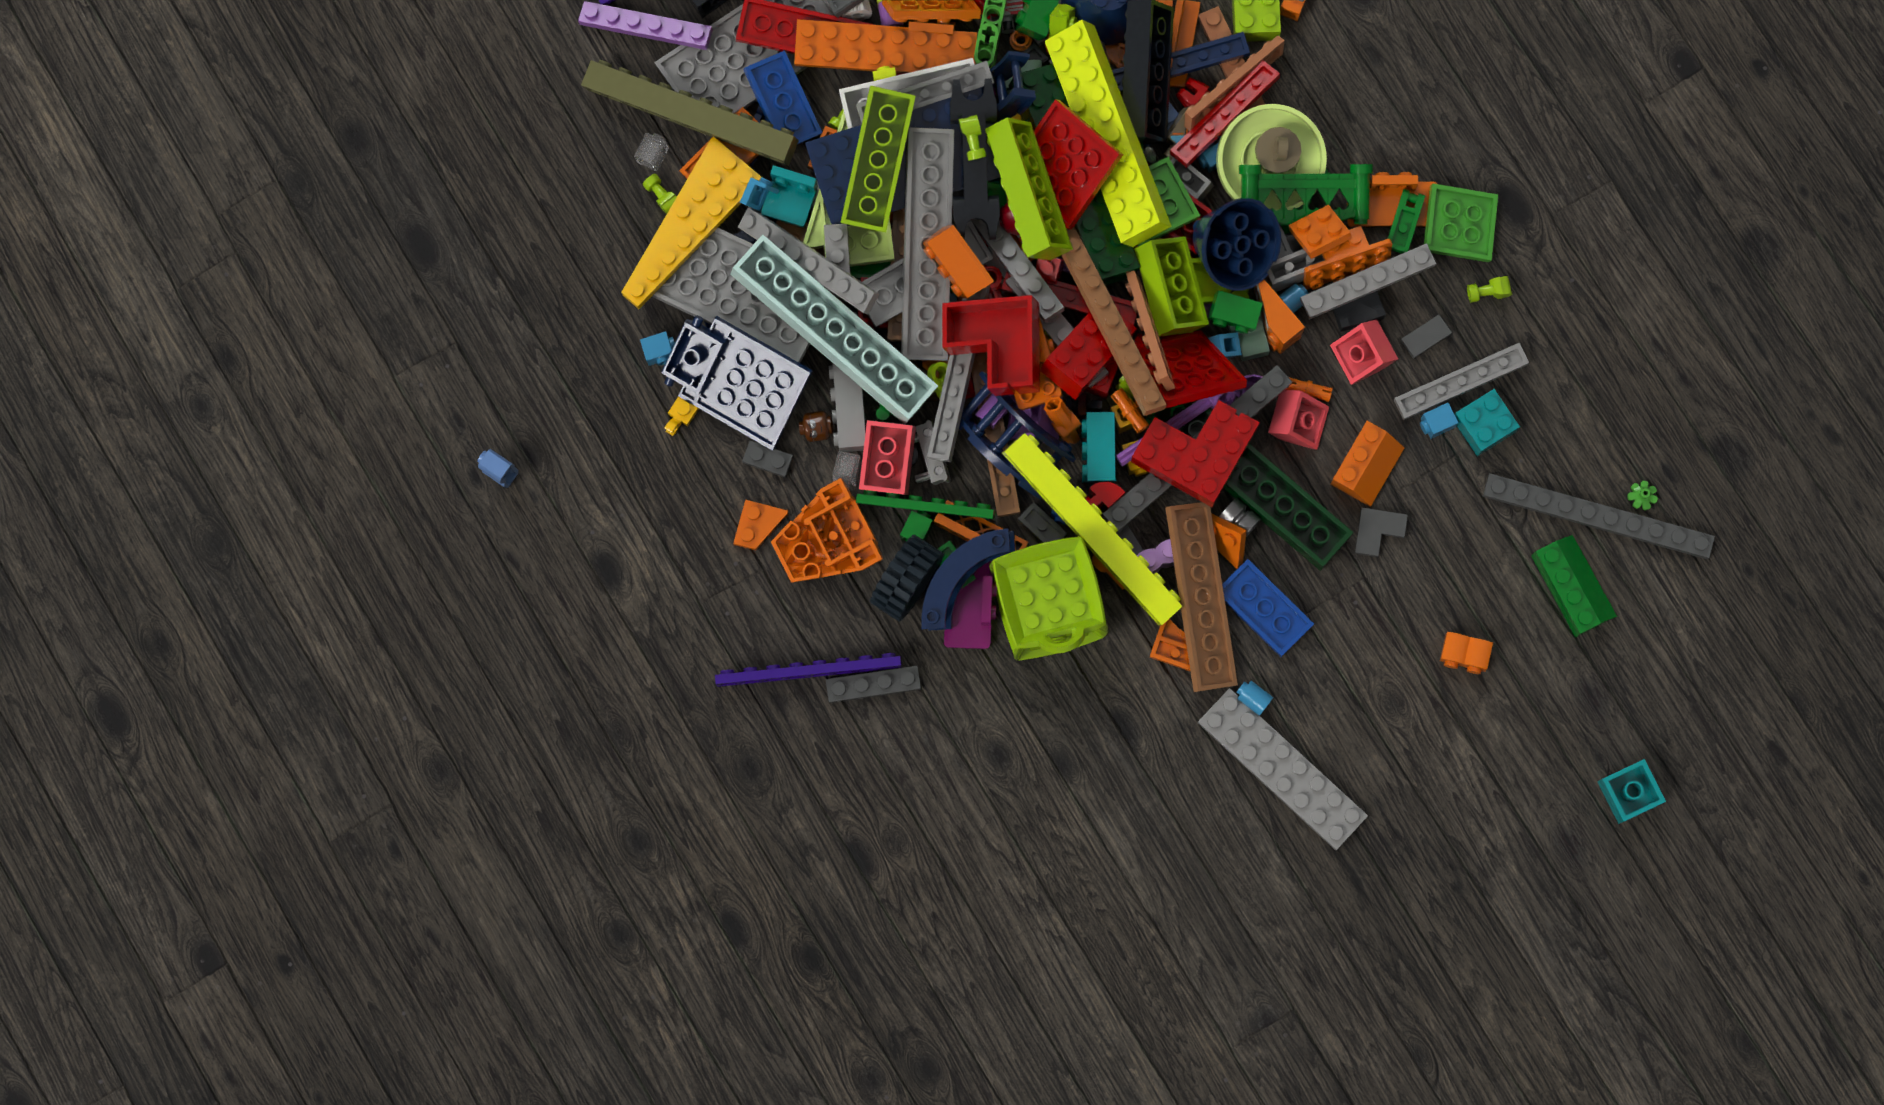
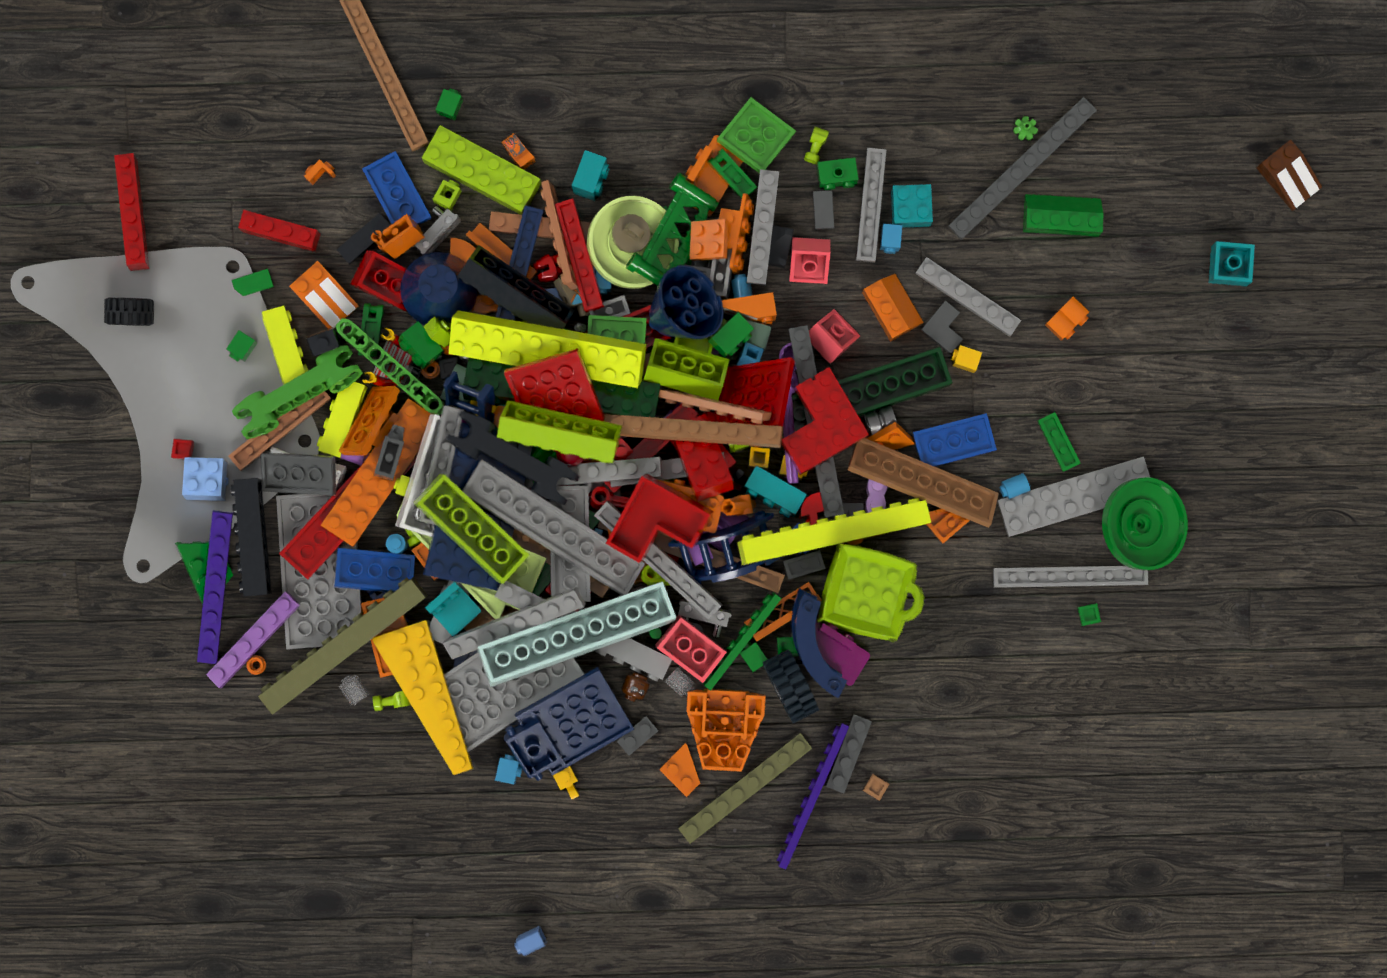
camera: 70 degrees left, 5 degrees up
dark azure bracket [740,177,779,211] -> none
orange slope [923,225,994,298] -> none
lime leg [959,115,986,161] -> none
orange pin [1110,388,1149,434] -> none
orange pin [1285,377,1332,402] -> none
none -> orange plate [247,655,266,675]
none -> dark grey hinge [374,425,404,481]
none -> dark azure brick [386,534,408,554]
none -> teal brick [572,150,610,201]
none -> olive plate [678,733,812,844]
none -> green brick [817,158,858,190]
none -> medium nougat tile [863,774,889,801]
none -> light grey plate [915,257,1021,337]
none -> yellow brick [951,345,982,373]
none -> light grey plate [993,566,1148,588]
none -> green plate [1037,412,1081,472]
none -> green tile [1077,603,1101,626]
none -> green container [1102,477,1188,570]
none -> reddish brown slope [1256,139,1322,211]

